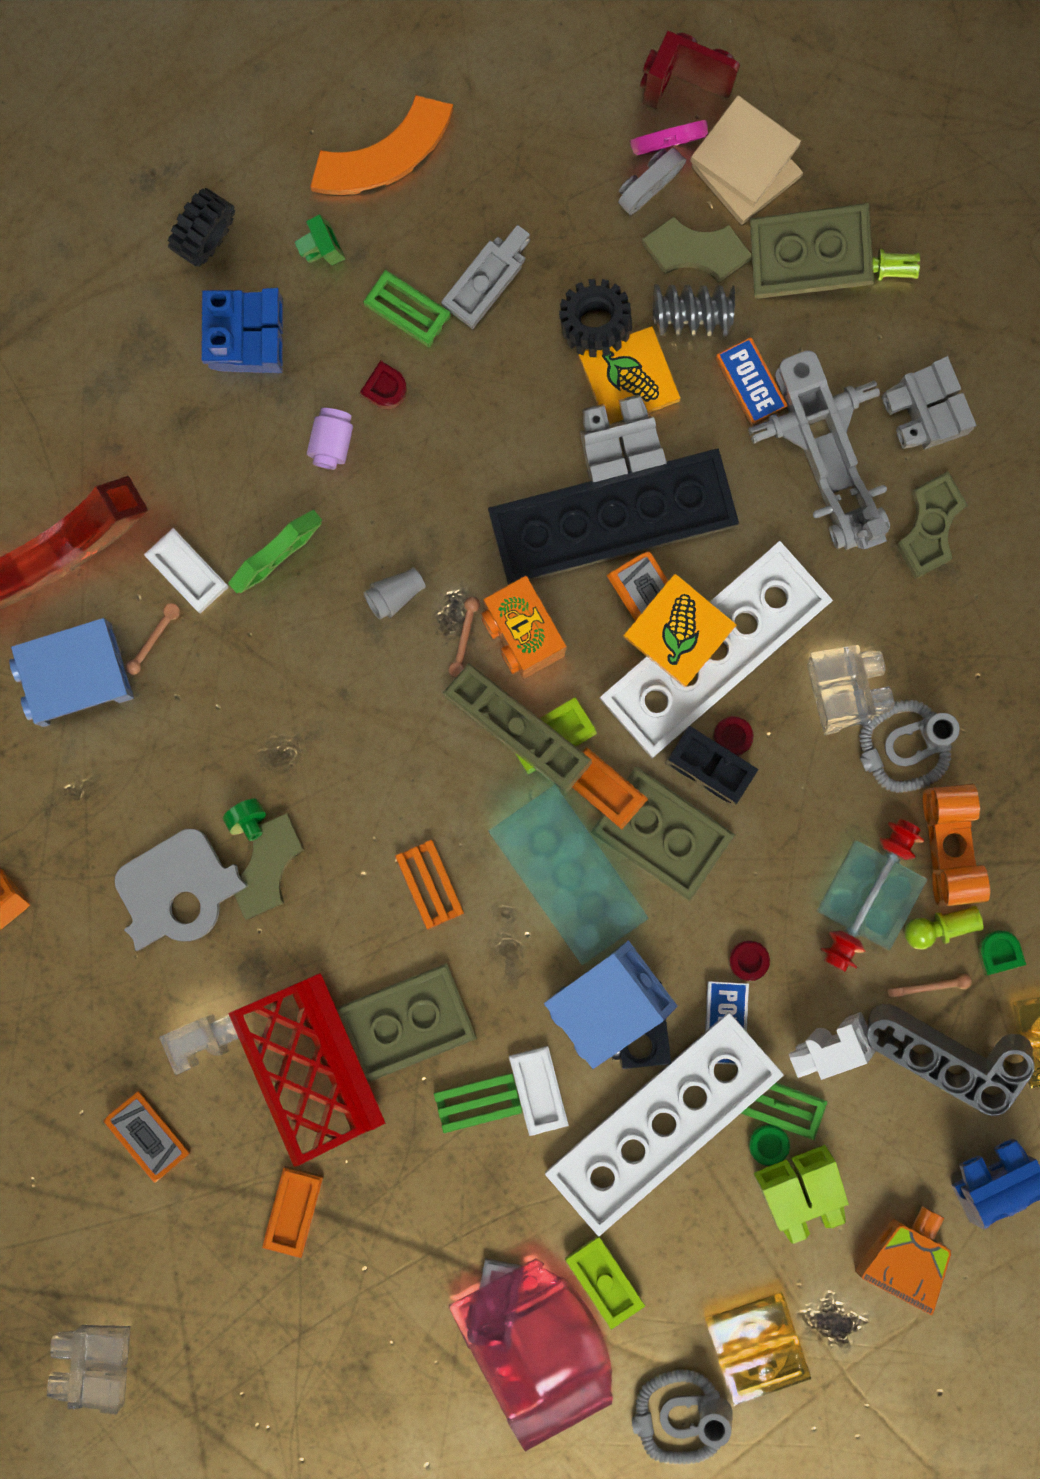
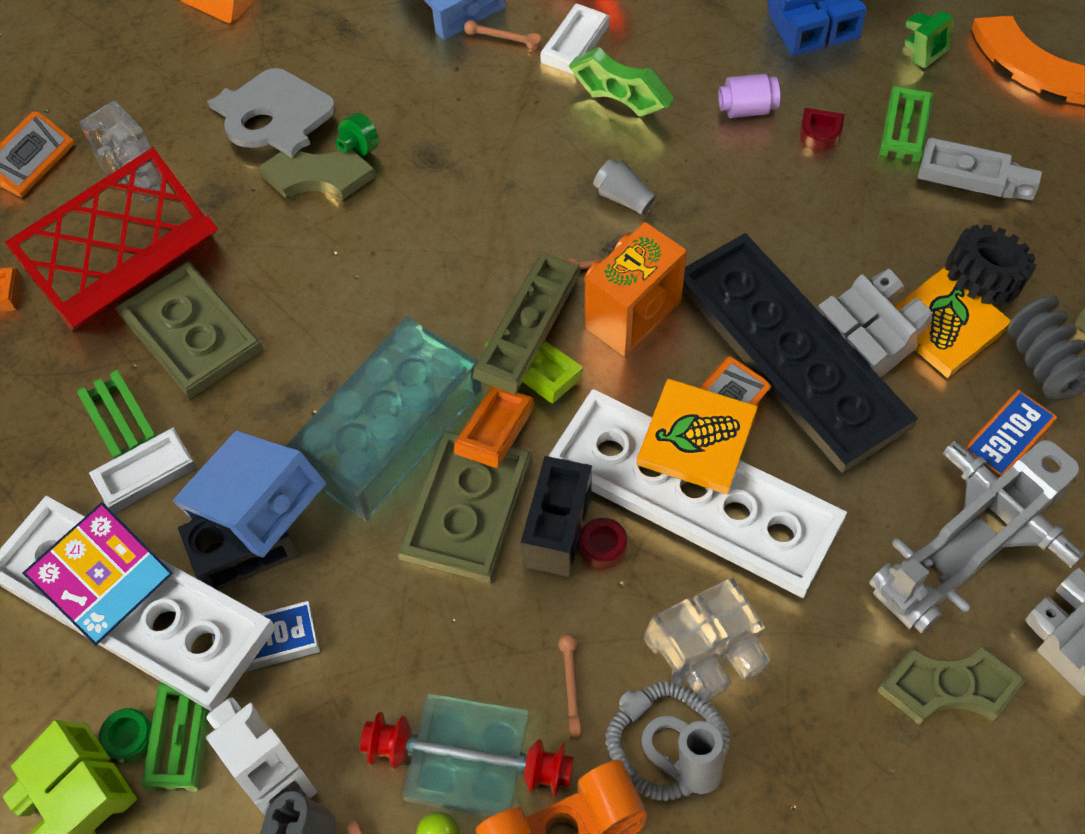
camera: 75 degrees right, 25 degrees down
orange tile [395,840,464,930] -> none
dark red tile [728,940,770,981] -> none
none -> piece [22,502,173,646]
none -> nougat hinge [558,634,581,738]

